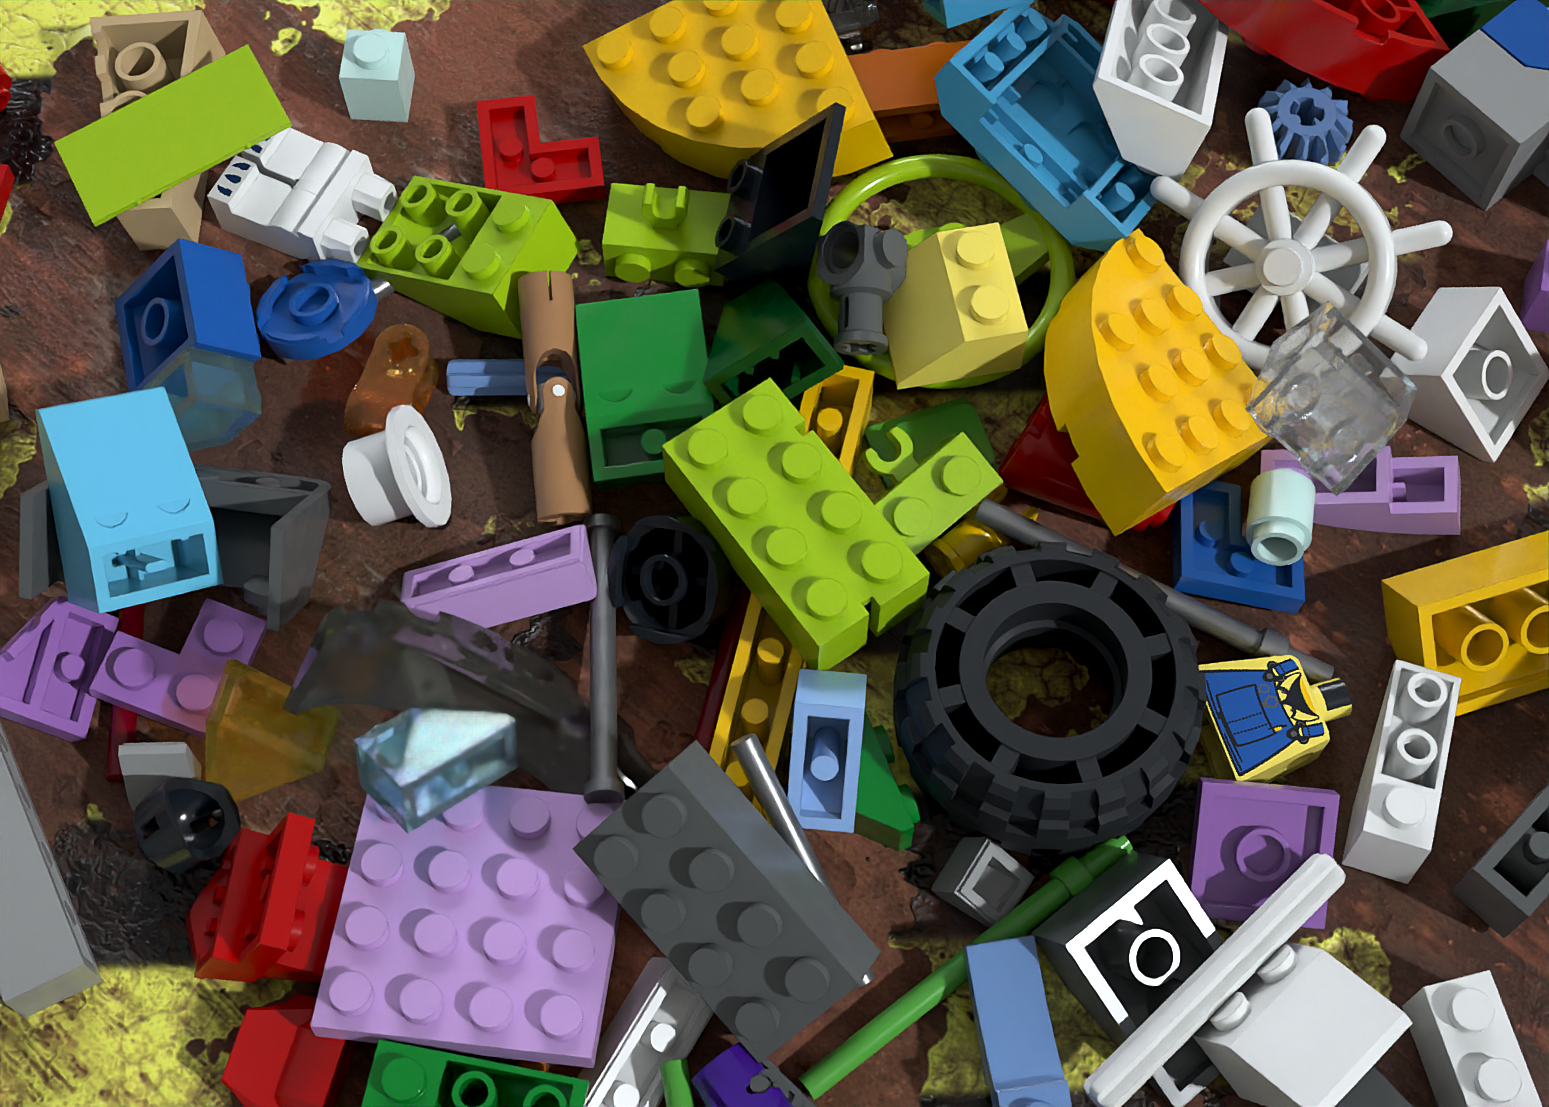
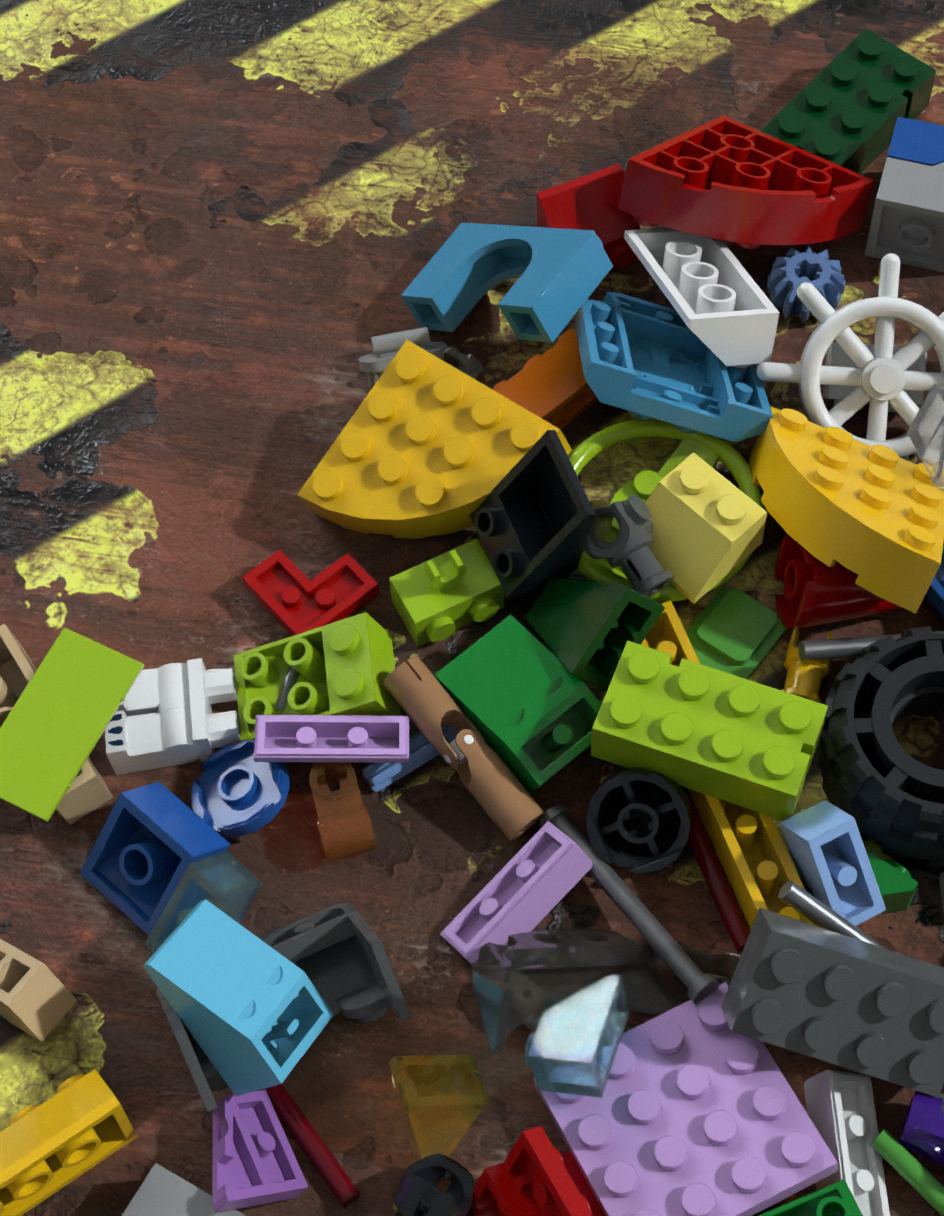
camera: 30 degrees left, 5 degrees down
medium lavender plate [89,598,267,744] -> none
light grey slope [118,742,202,812] -> none
light aqua brick [339,29,415,122] -> none
white piece [342,405,452,527] -> none
lime brick [861,427,1003,556] -> none
none -> lavender slope [254,715,409,763]

